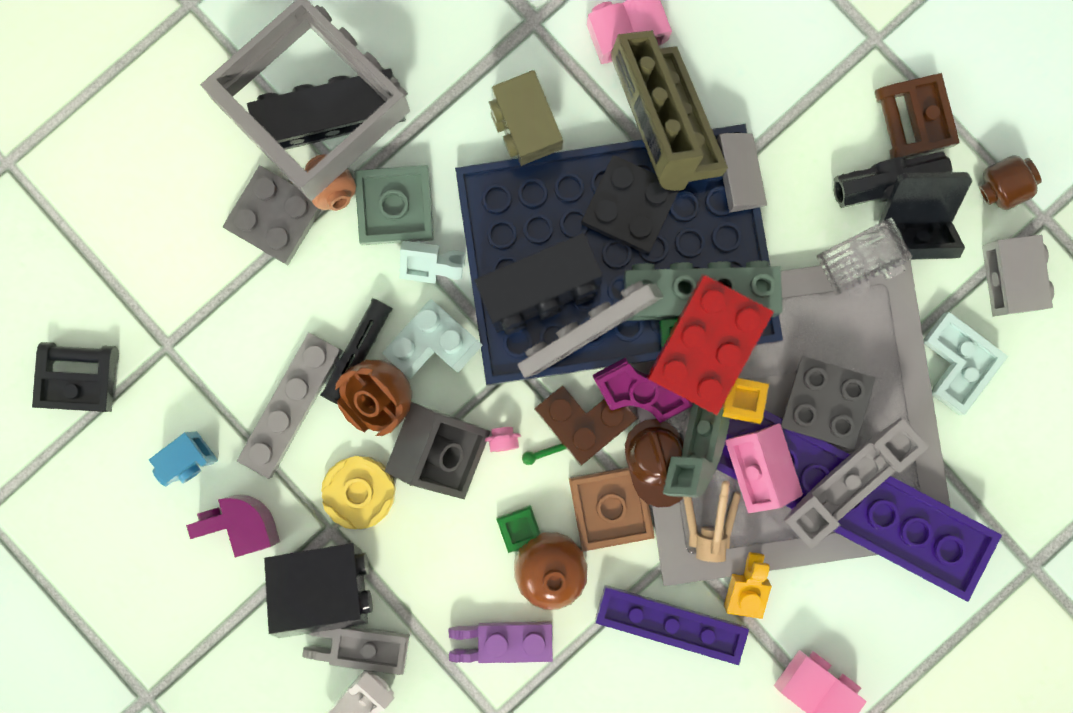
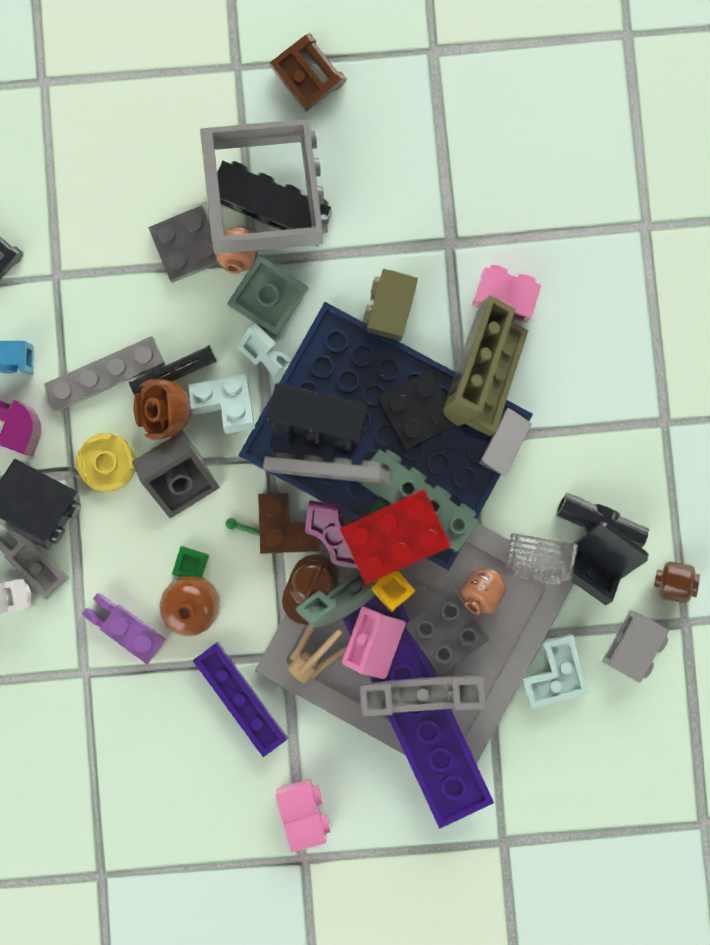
camera: 40 degrees right, 0 degrees up
bright pink plate [485,427,521,452] -> none
medium nougat tile [569,467,655,552] -> none
yellow plate [724,552,772,619] -> none
reddish brown plate [874,73,960,159] -> none
none -> nougat head [461,568,506,614]

